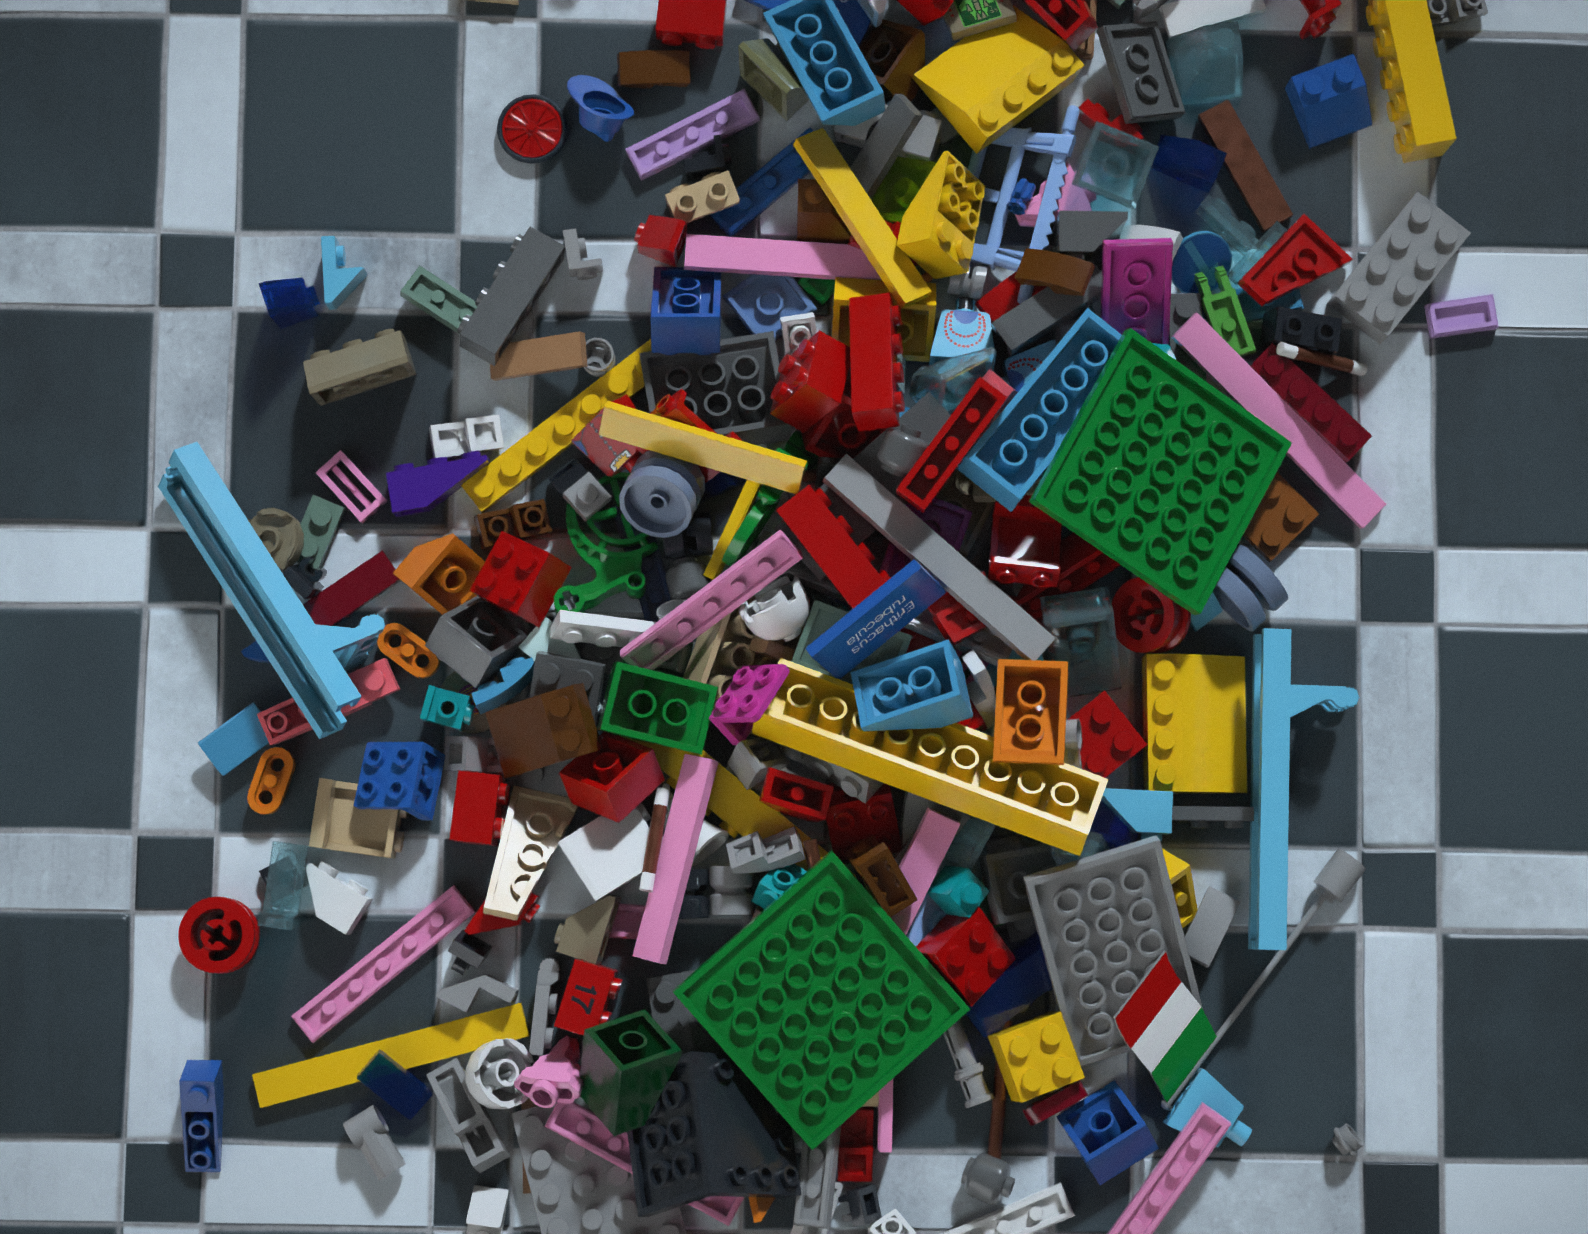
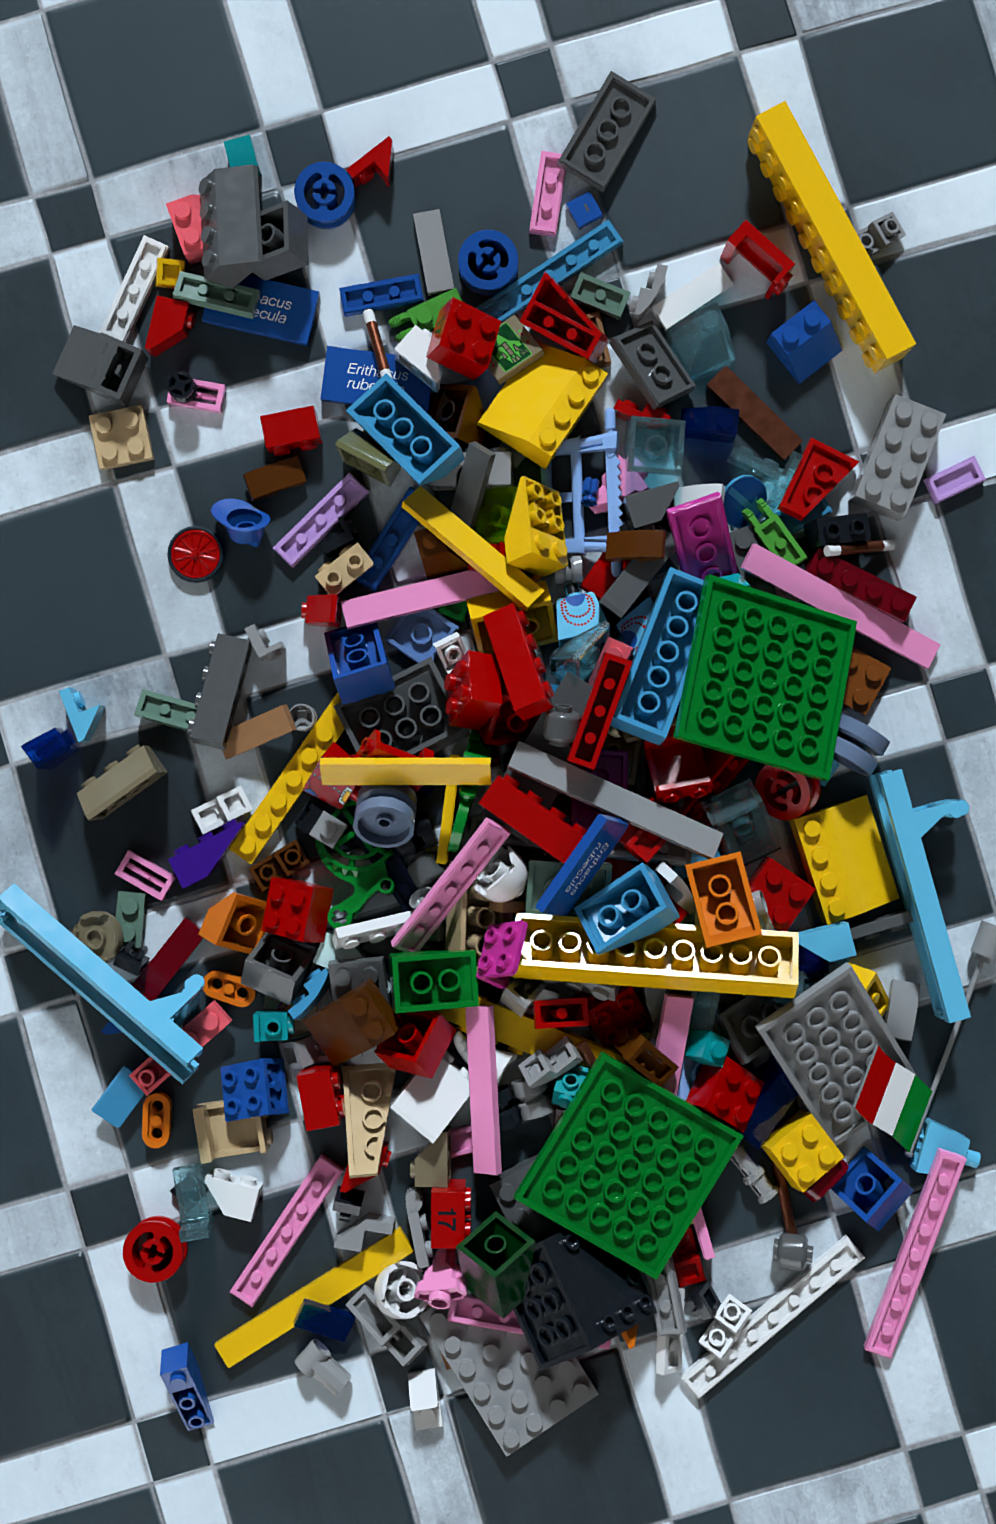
camera: 15 degrees left, 5 degrees up
copper bar [639,787,670,892] -> none

